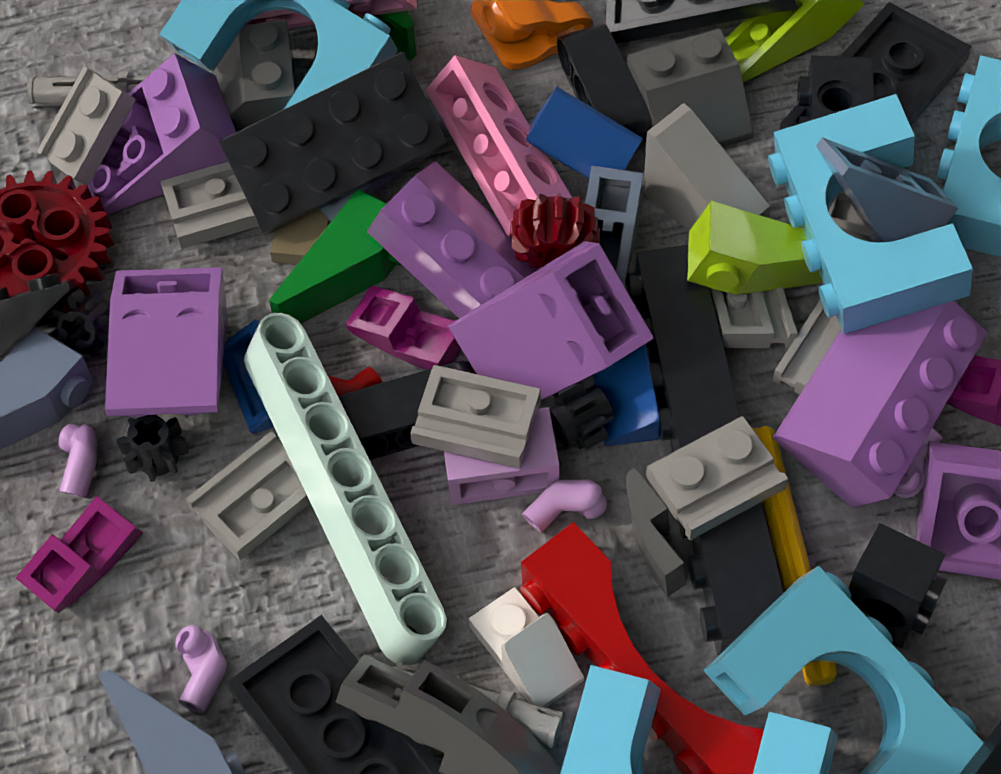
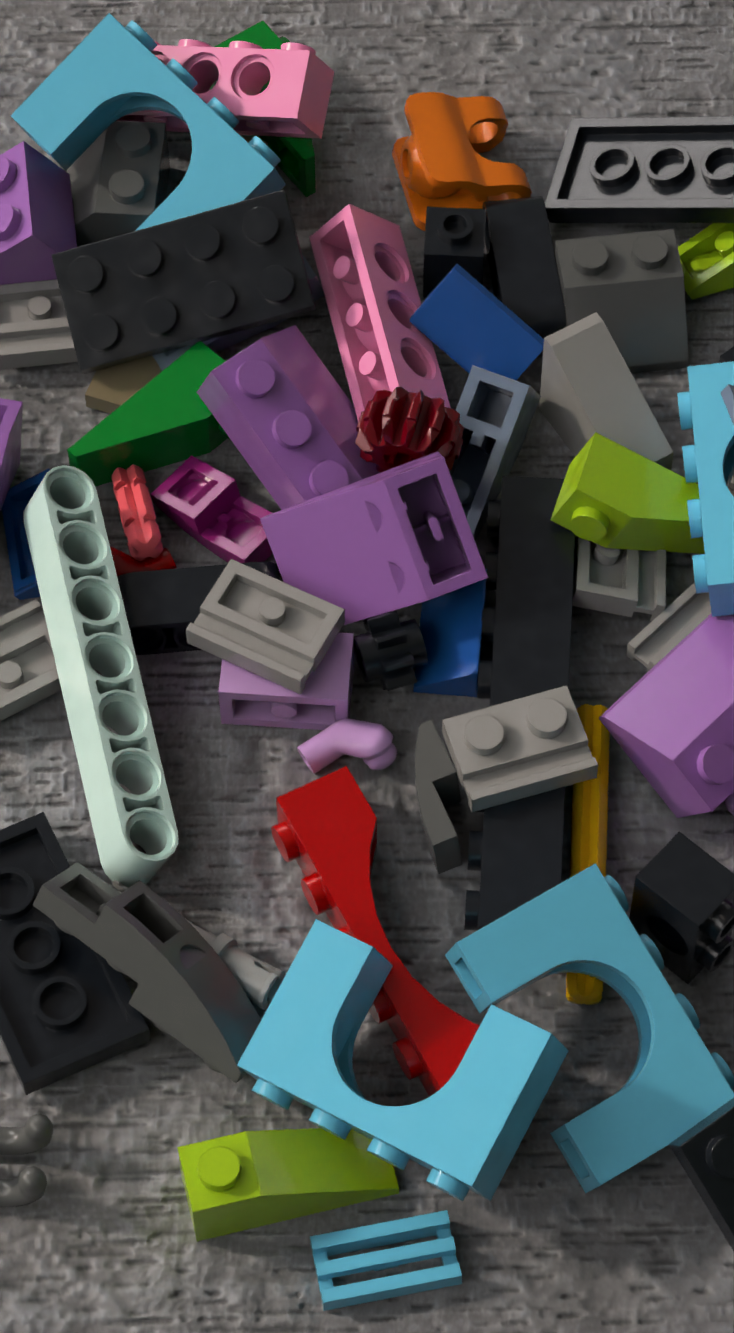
camera: 10 degrees right, 0 degrees up
white slope [468,587,584,708] -> none
none -> coral axle [111,464,163,561]
none -> black brick [423,207,486,298]

